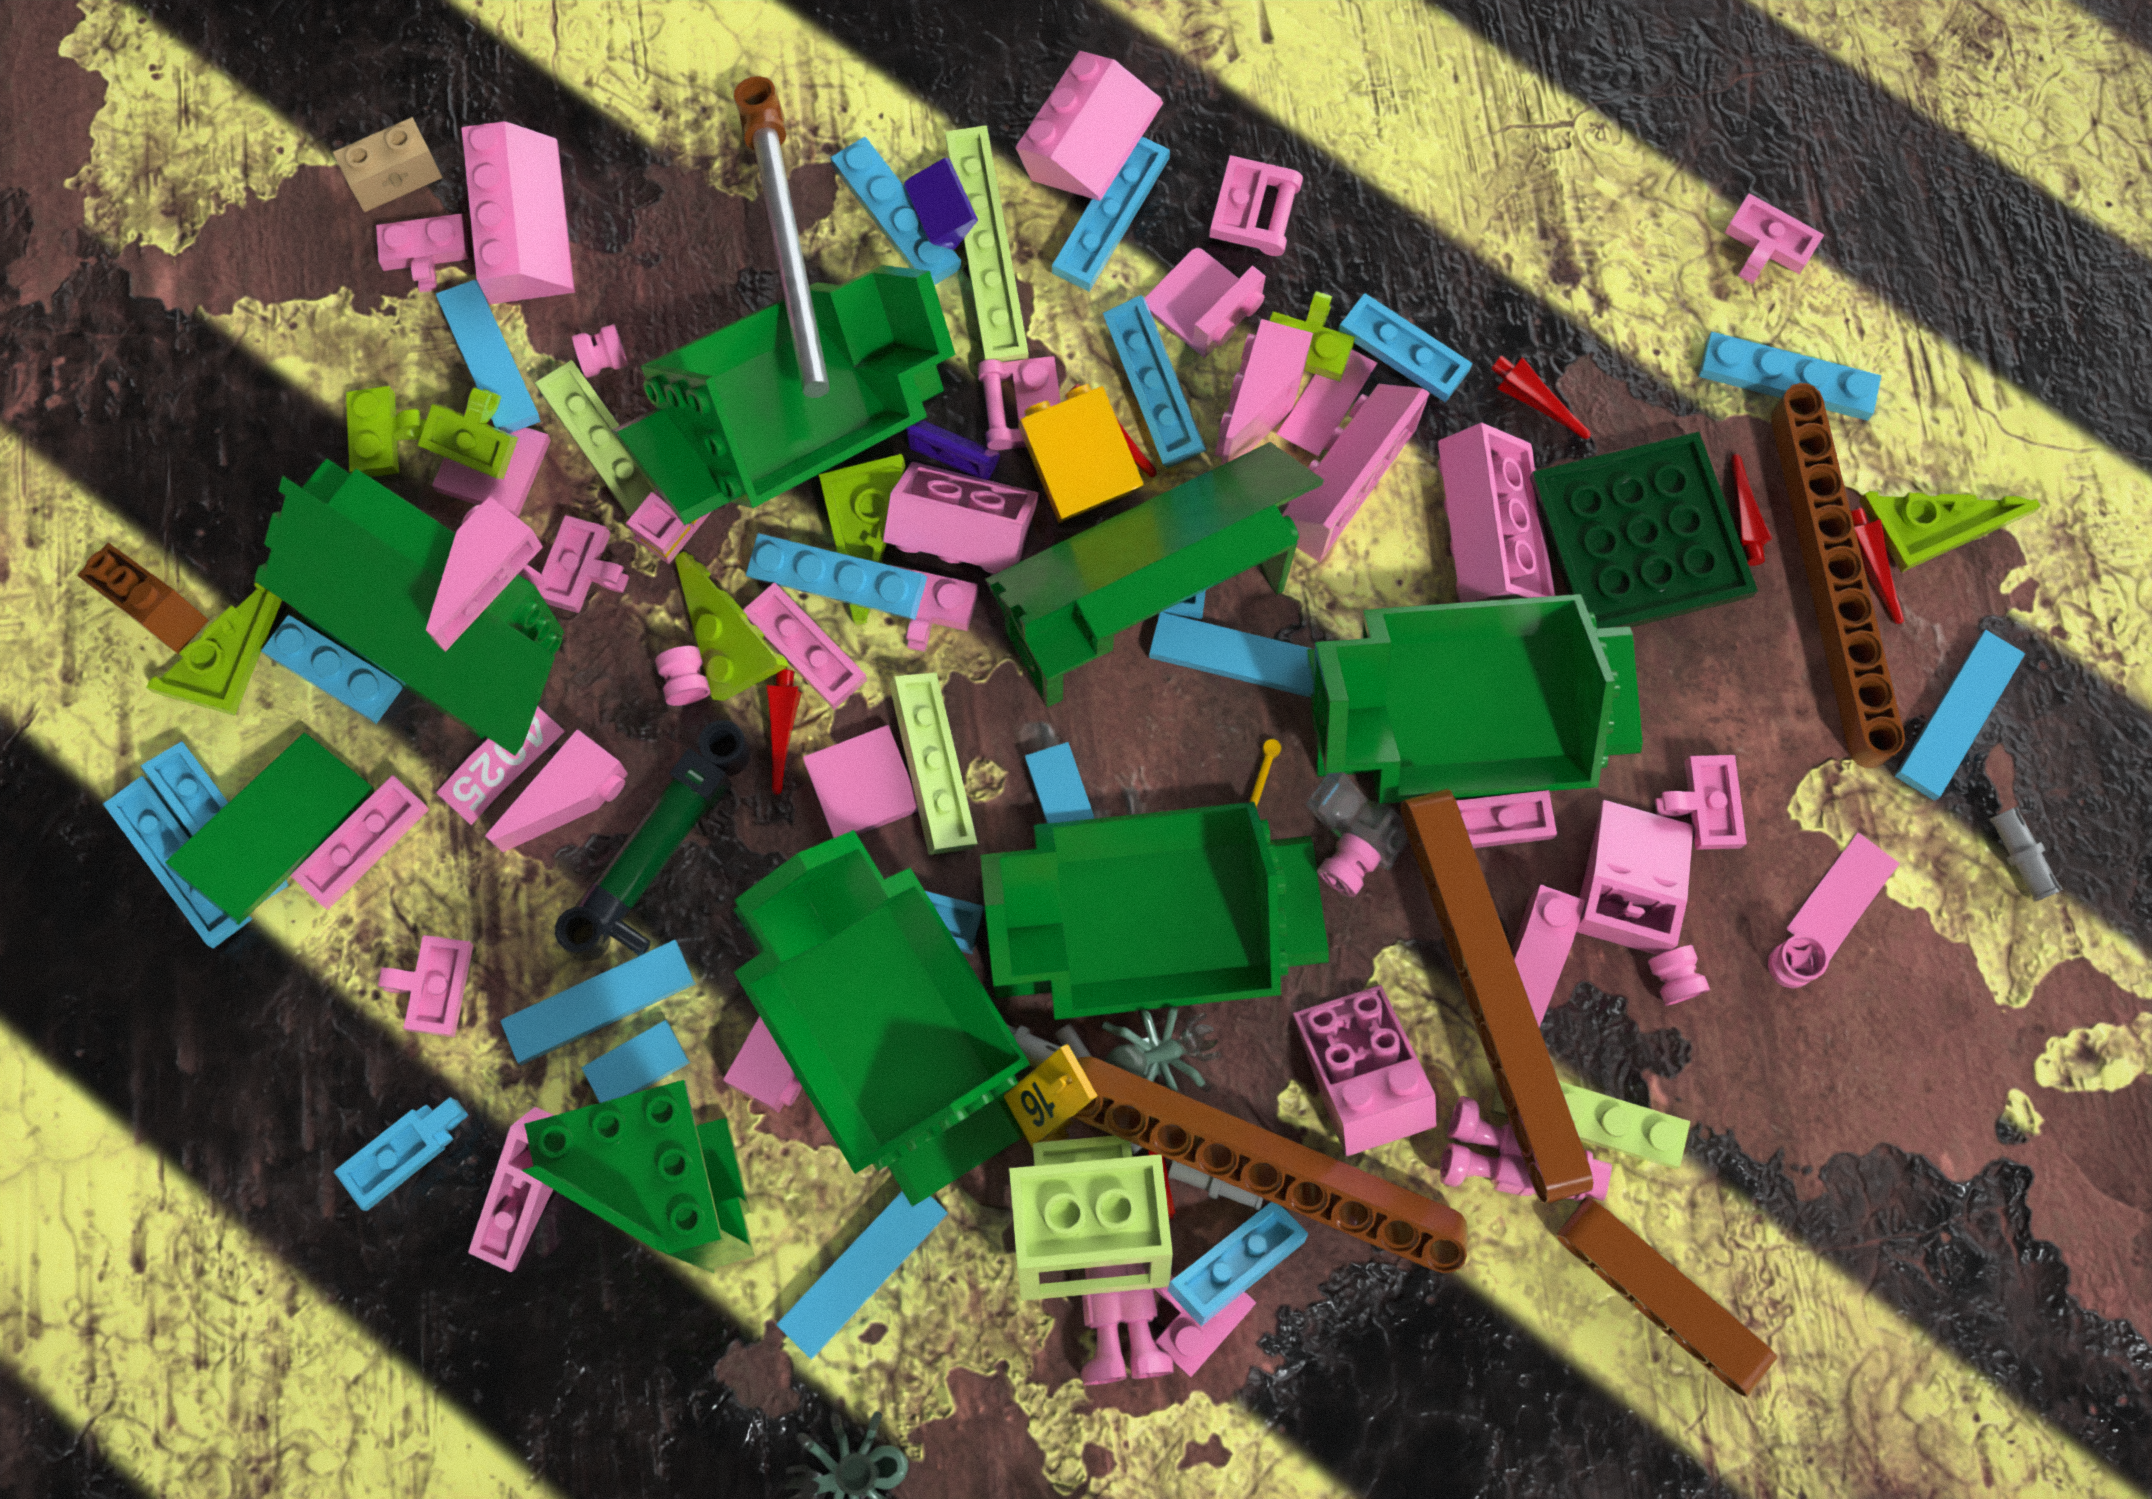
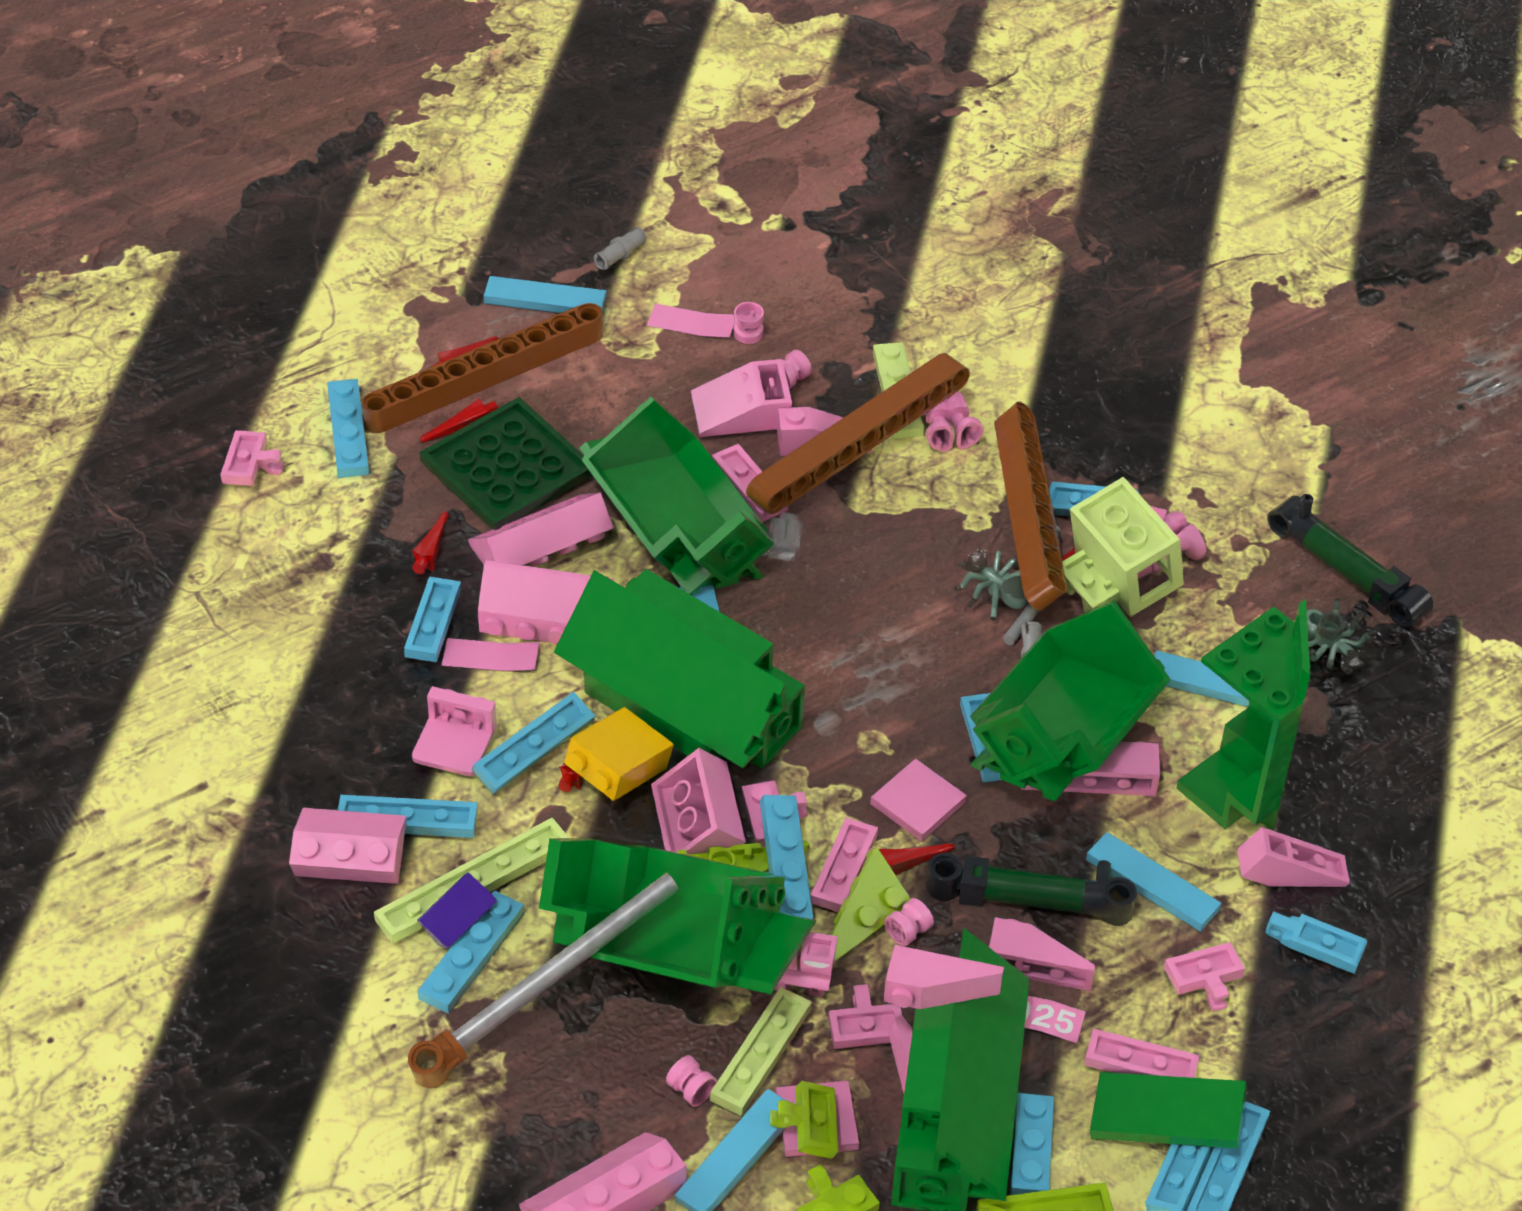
camera: 115 degrees left, 25 degrees down
medium azure tile [581,1020,691,1103] -> none
yellowish green plate [889,672,978,855] -> none
dark purple slope [906,420,1000,480] -> none
bright pink plate [977,356,1061,450] -> none
green panel [980,802,1329,1020] -> none
yellow door [1003,1044,1097,1148] -> none
medium azure tile [1025,742,1094,823] -> none
bright pink plate [1209,155,1303,256] -> none
bright pink slope [1215,319,1313,465] -> none
yellow hinge [1249,739,1281,808] -> none
lime plate [1270,291,1355,382] -> none
bright pink slope [1293,985,1436,1157] -> none
bright pink wheel [1317,833,1382,897] -> none
dark orange beam [1555,1197,1778,1398] -> none
bright pink plate [1654,755,1747,850] -> none
lime wing [1858,491,2041,573] -> none

